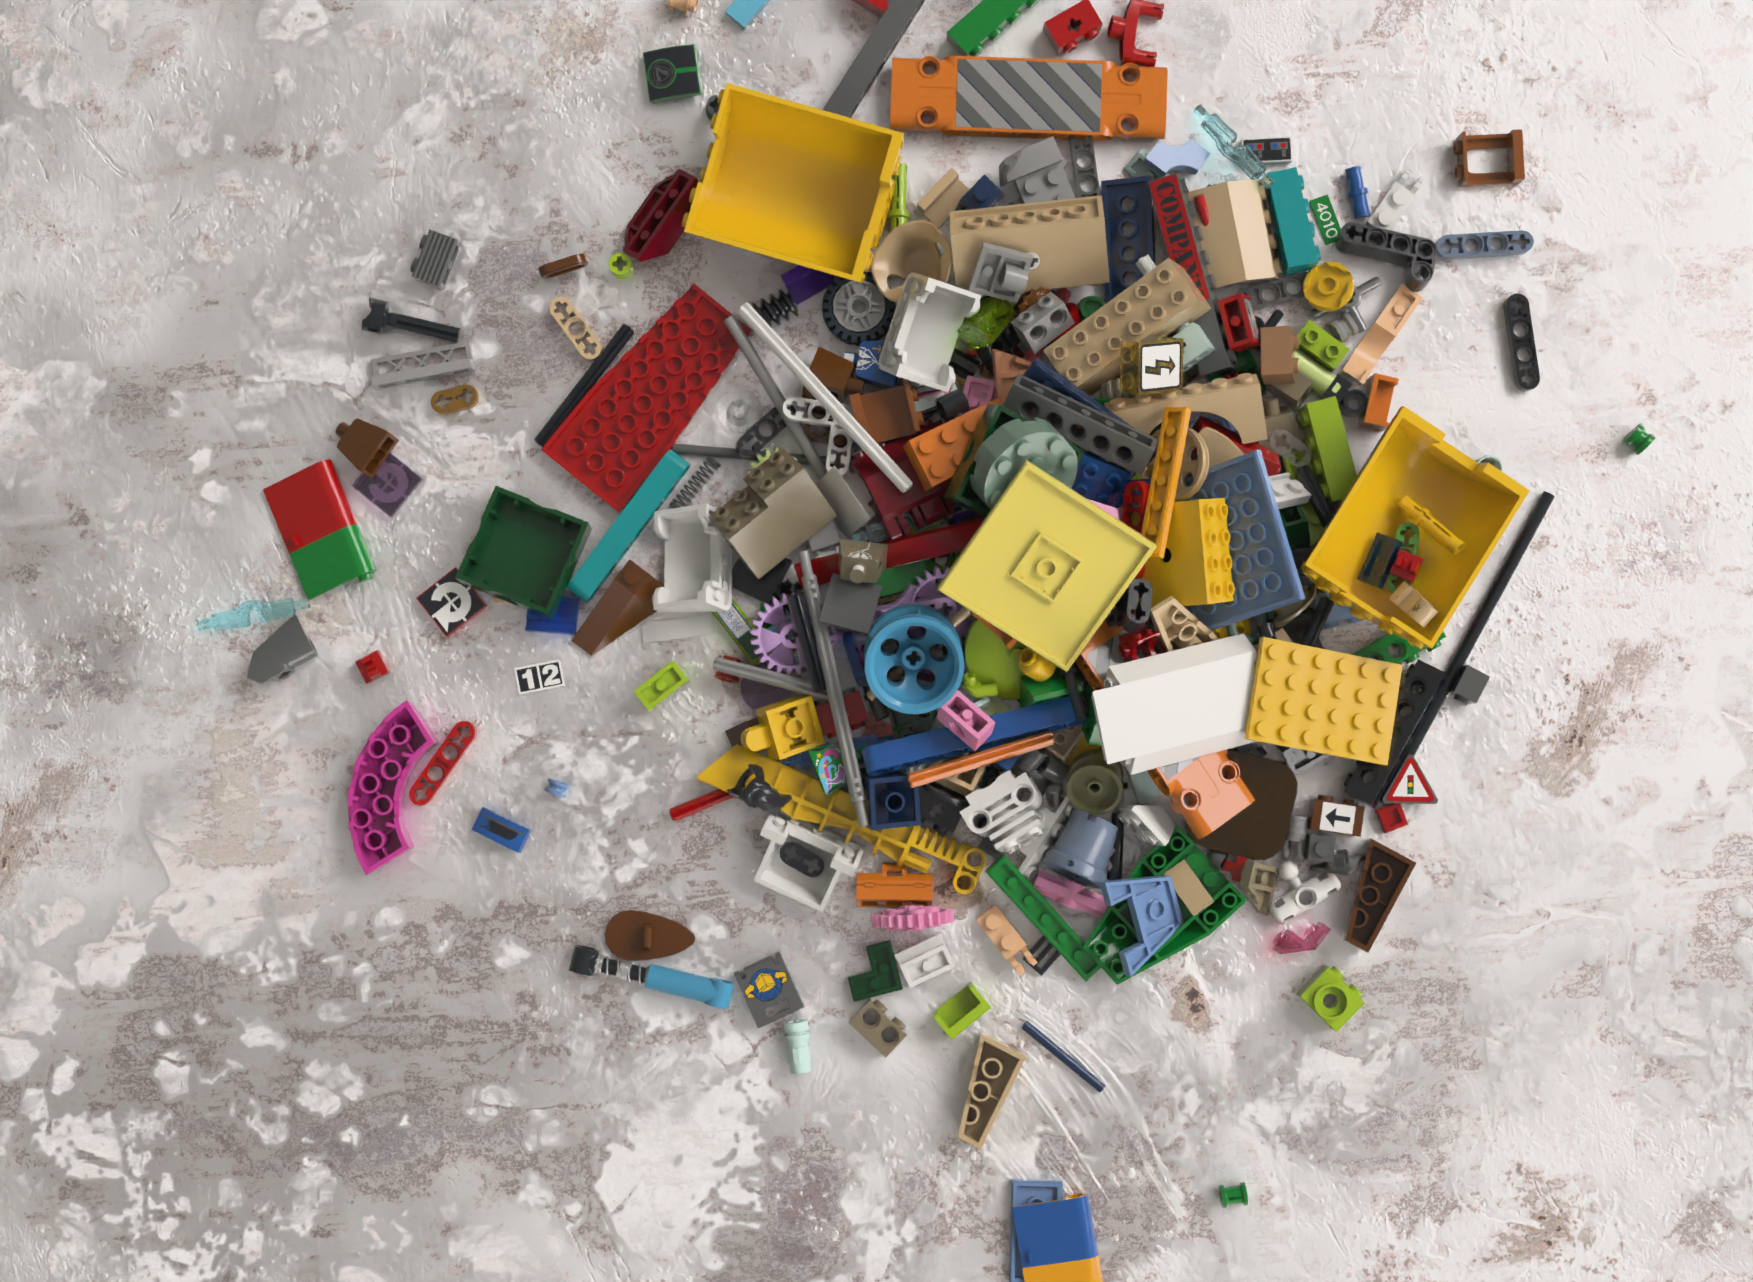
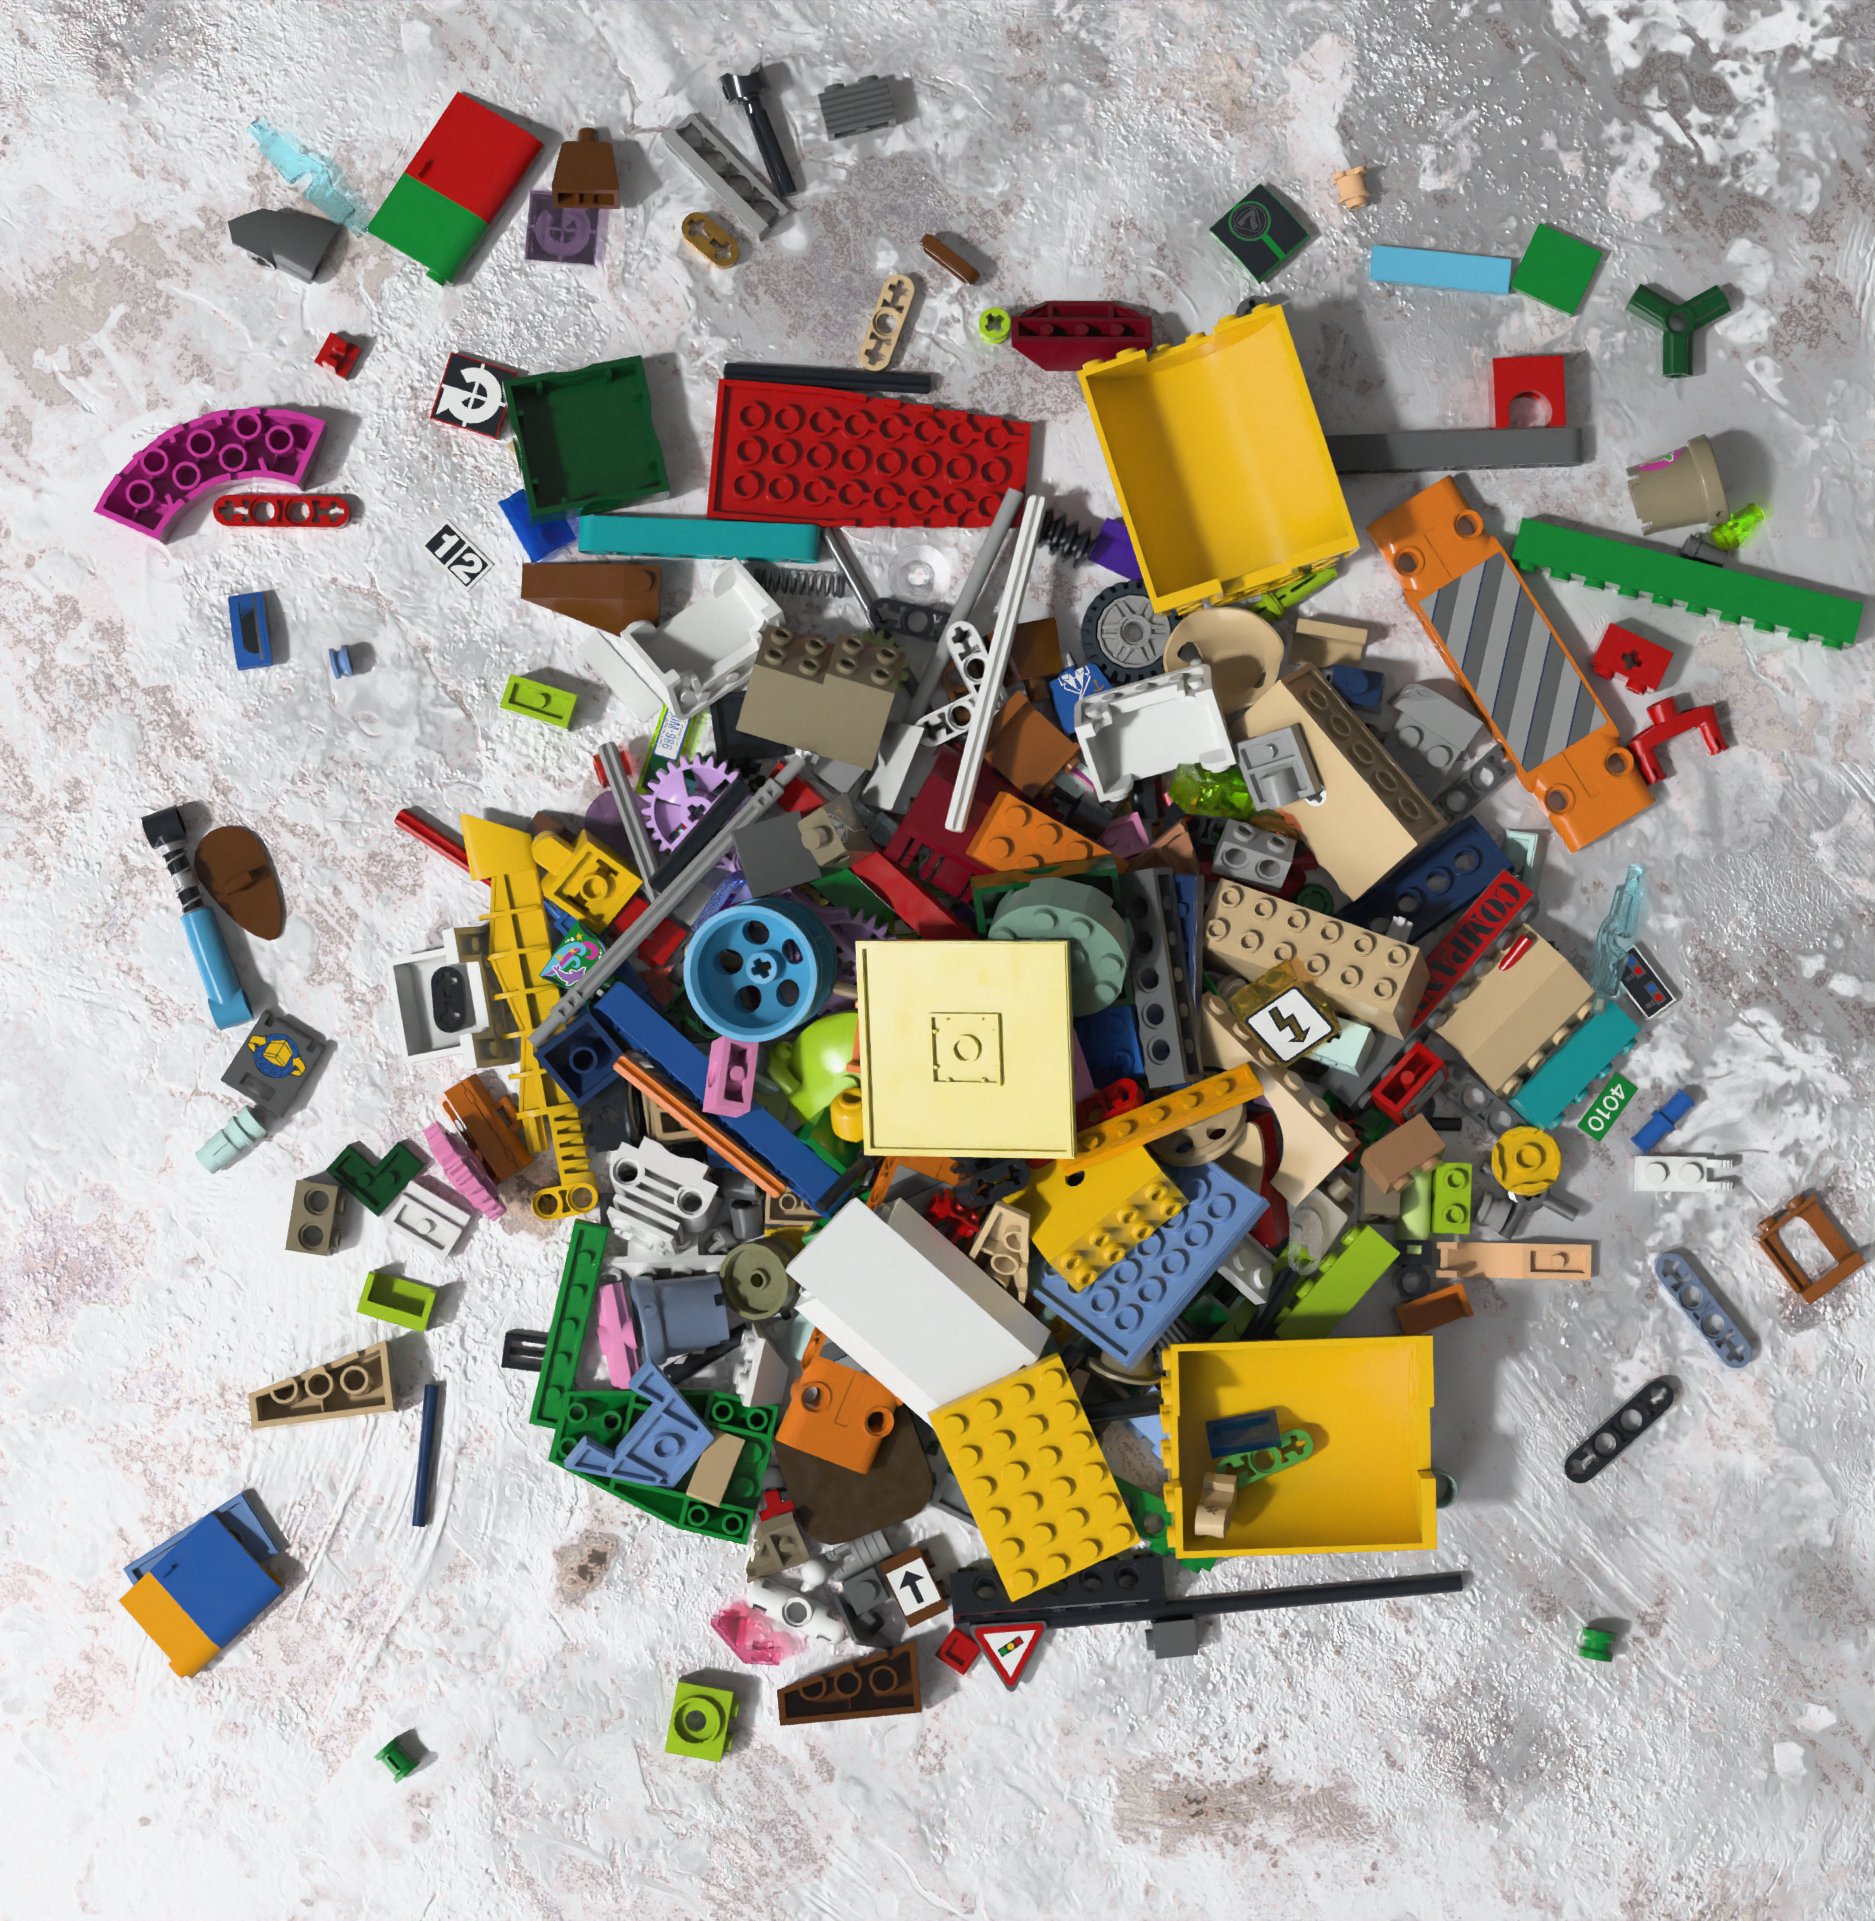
camera: 50 degrees right, 0 degrees up
black hair [727,764,792,815] -> none
light nougat hinge [976,905,1038,976] -> none
tile [1143,139,1210,177] -> none
black beam [1335,222,1437,292] -> none
red tile [1389,549,1424,584] -> none
yellow pin [1397,495,1465,556] -> none

